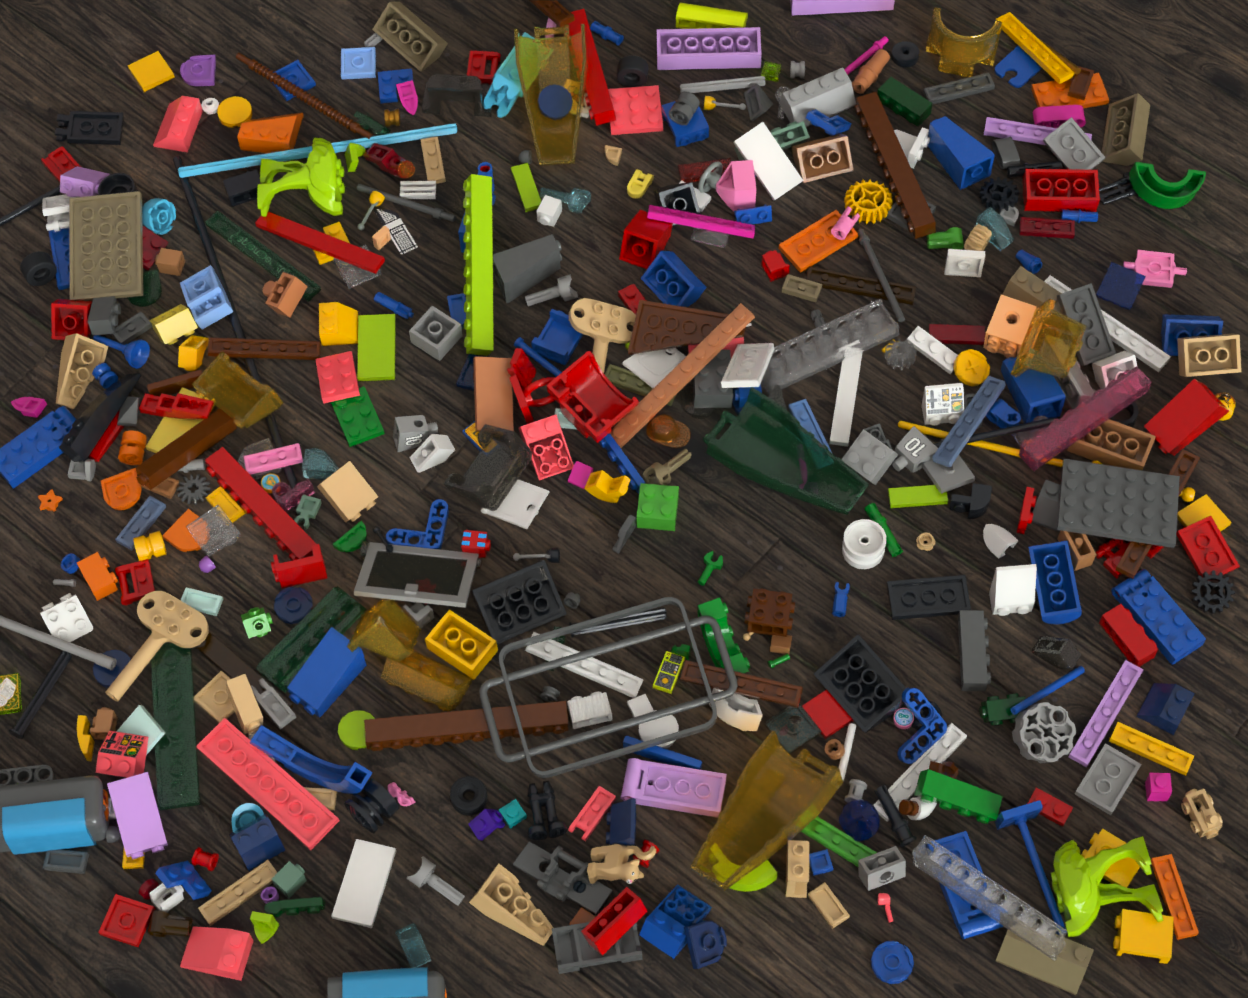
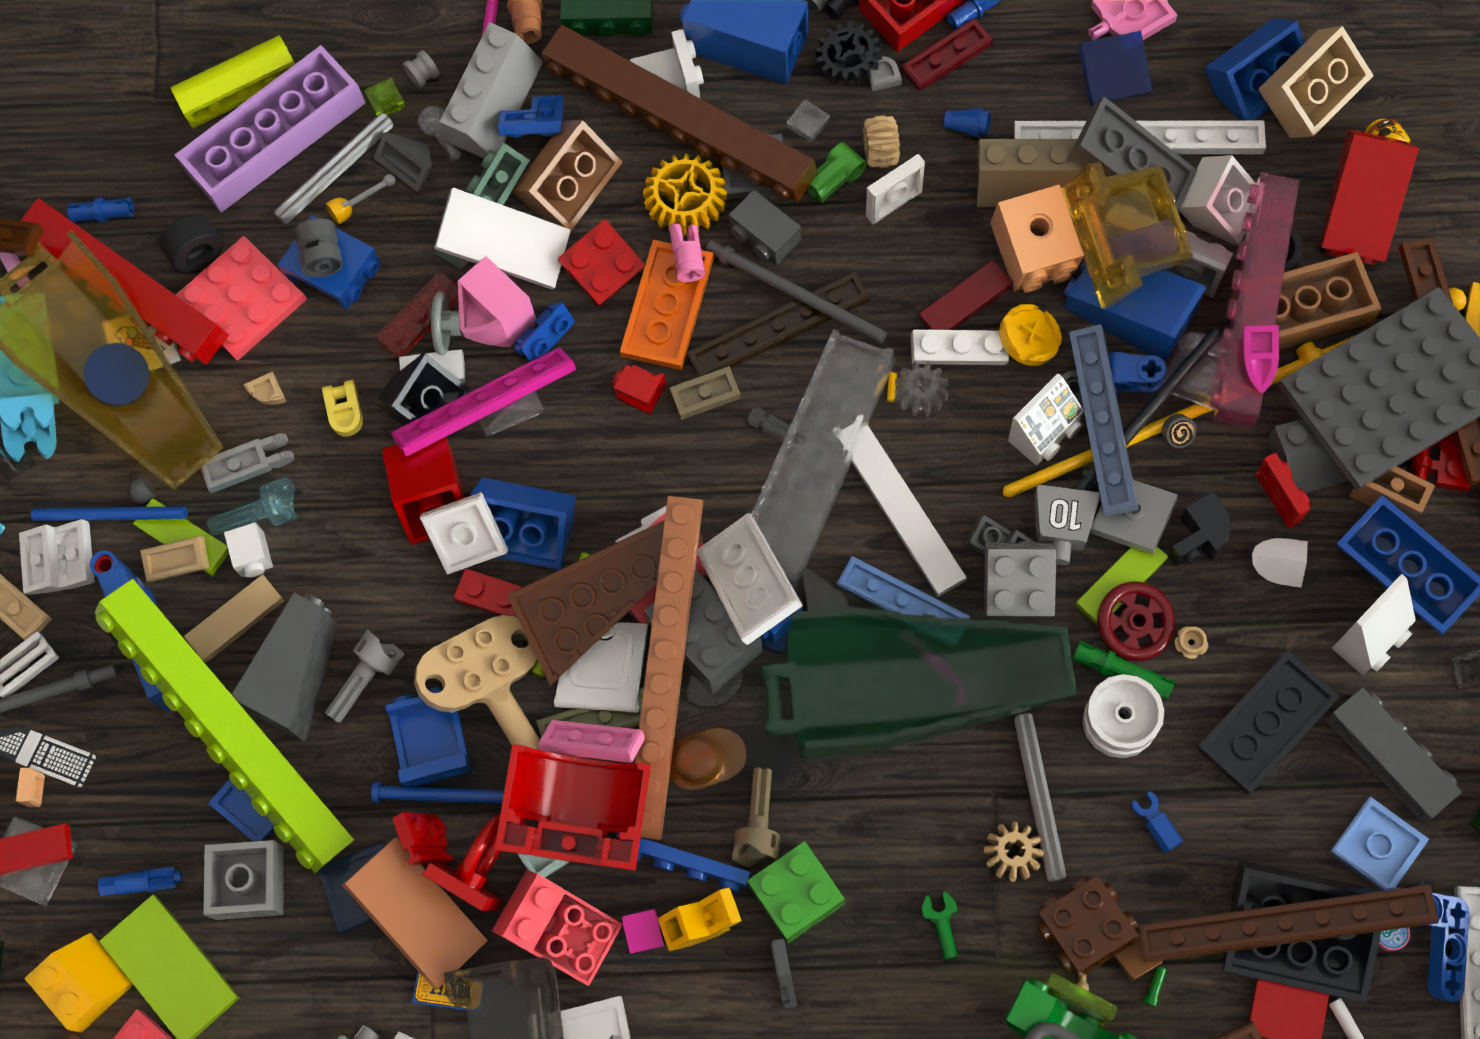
camera: 35 degrees left, 10 degrees up
clear light blue slope [976,207,1014,251] -> none
none -> white slope [19,519,95,595]
none -> blue piece [31,506,188,521]
none -> tan tile [140,536,210,582]
none -> tan tile [184,574,284,663]
none -> light grey hinge [199,433,295,494]
none -> white tile [420,492,508,574]
none -> bright pink tile [538,720,645,763]
none -> red plate [557,219,645,308]
none -> dark grey brick [729,190,801,266]
none -> clear plate [787,99,830,143]
none -> tan gear [984,822,1044,882]
none -> light grey axle [1014,713,1066,882]
none -> clear neon green tile [1043,973,1118,1026]
none -> dark red plate [1097,581,1175,661]
none -> plate [1107,219,1180,270]
none -> reddish brown tile [1139,885,1438,963]
none -> tile [1162,414,1197,448]
none -> dark pink plate [1243,325,1279,393]
none -> light blue tile [1329,797,1429,891]

